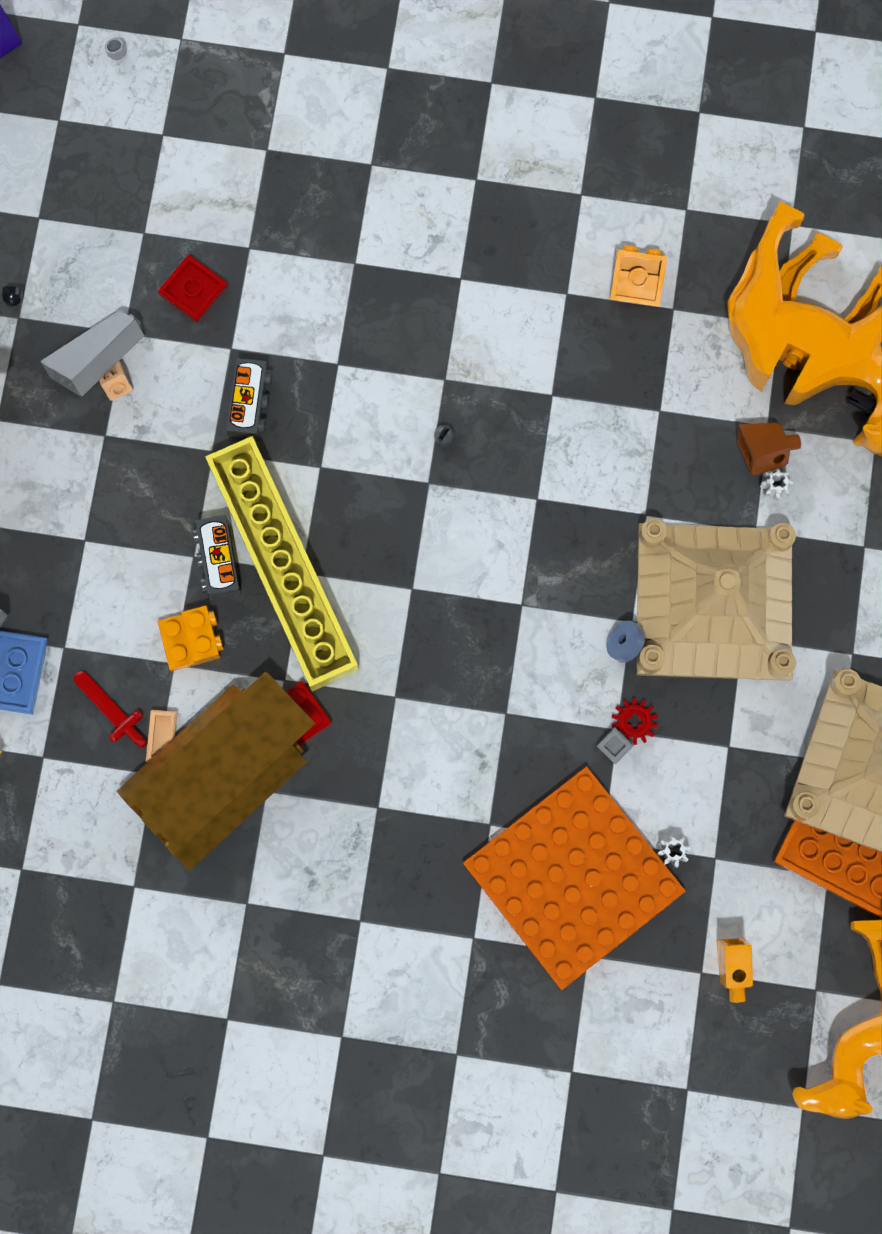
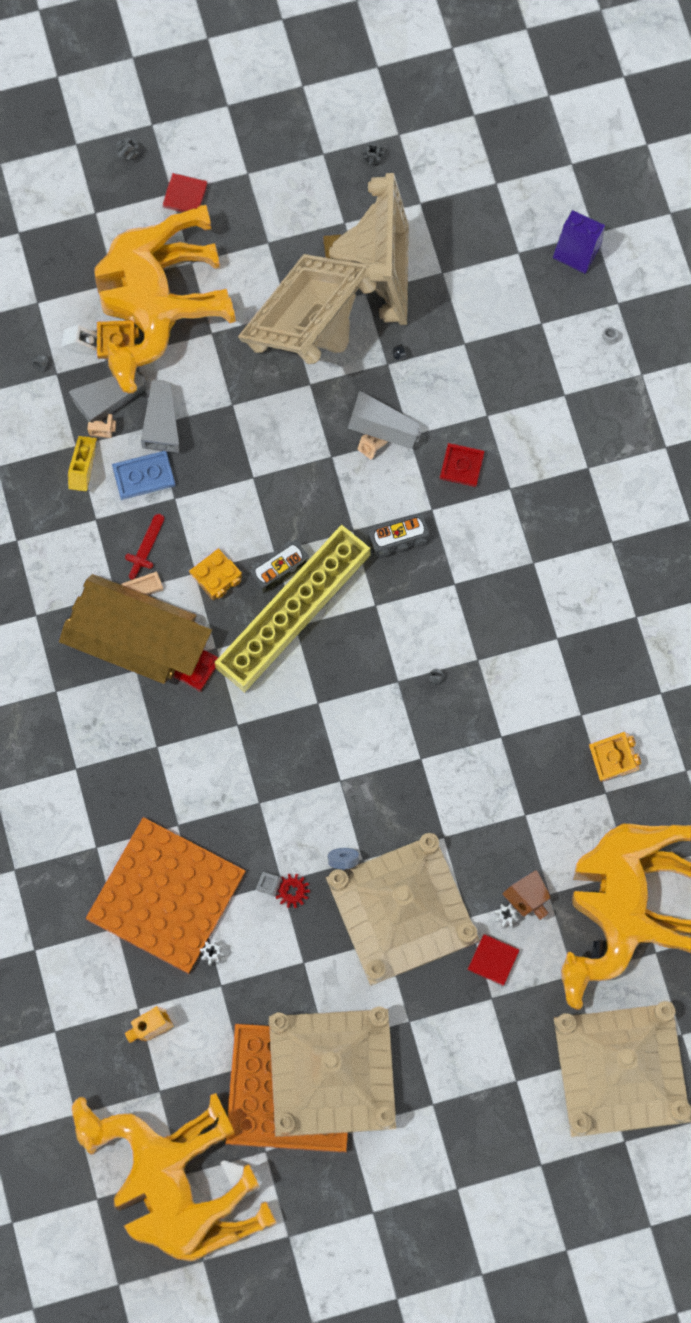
camera: 70 degrees right, 5 degrees down
none -> red tile [467,934,520,987]

